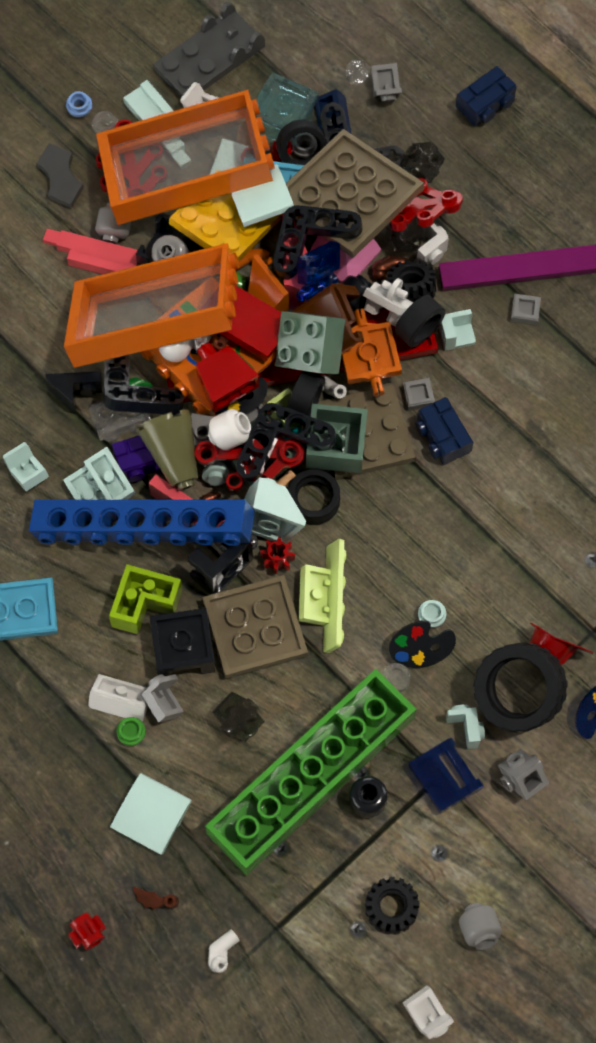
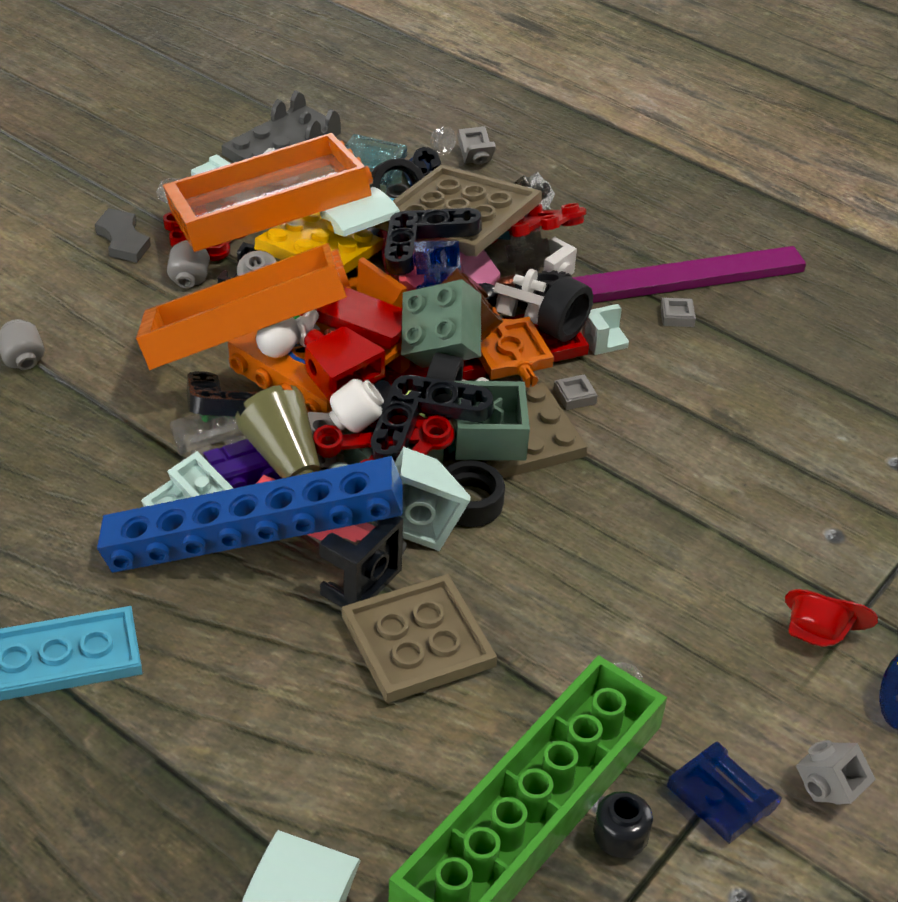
camera: 10 degrees left, 25 degrees down
light aqua bracket [3,442,49,491] -> none
coral piece [43,229,138,275] -> none
black slope [45,371,103,413] -> none
light blue plate [66,91,92,117] -> none
white slope [88,674,148,722] -> none
lime brick [109,564,183,635] -> none
bright green plate [116,717,146,746] -> none
light grey bracket [141,674,184,723] -> none
black panel [150,608,215,676] -> none
clear smoke brick [212,691,265,742] -> none
red gear [260,537,295,574] -> none
yellowish green bracket [299,539,346,653] -> none
black piece [389,620,456,668] -> none
dark blue brick [415,397,474,465] -> none
light aqua plate [418,600,446,628] -> none
light aqua bracket [446,705,485,750] -> none
dark blue brick [456,66,517,126] -> none
black tyre [473,642,568,732] -> none

